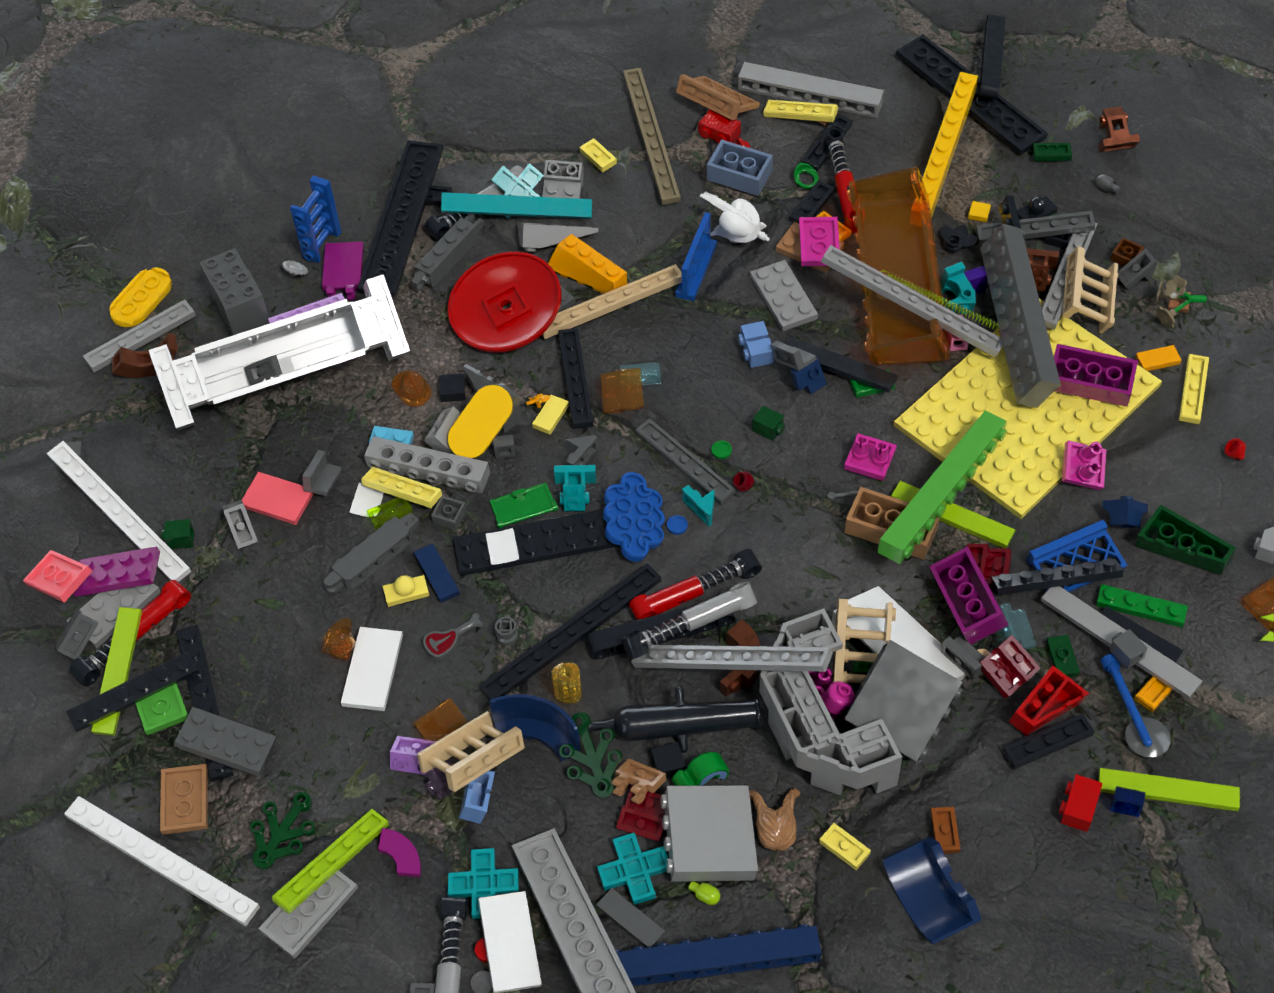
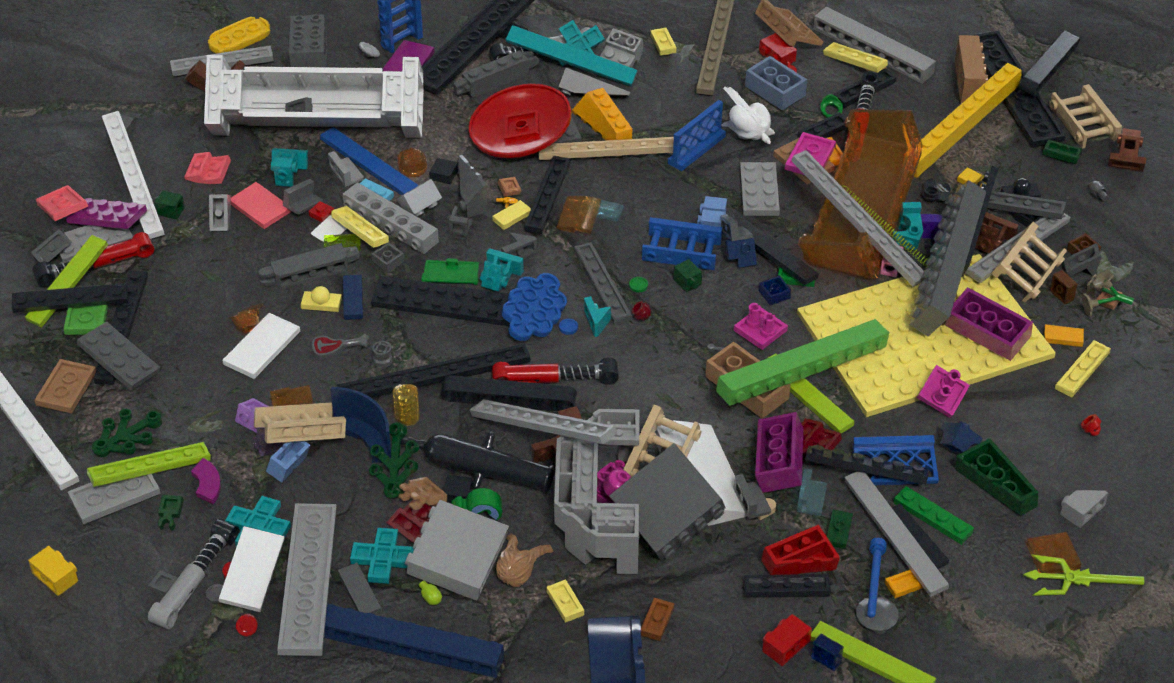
camera: 20 degrees right, 10 degrees down
yellow tile [448,385,513,459] -> none
white sticker [486,528,519,565] -> none
piece [621,581,757,659] -> none
dark red slope [979,635,1041,699] -> none
dark grey brick [1110,629,1147,670] -> none
none -> dark green plate [158,495,184,530]
none -> coral slope [185,152,231,184]
none -> teal tile [271,148,308,187]
none -> red plate [309,201,334,222]
none -> blue tile [320,127,419,196]
none -> light grey panel [328,151,364,187]
none -> nougat tile [498,177,521,197]
none -> blue fence [642,217,722,270]
none -> clear blue piece [759,275,791,306]
none -> medium nougat brick [955,35,988,104]
none -> tan fence [1049,84,1122,149]
none -> reddish brown piece [1050,270,1078,304]

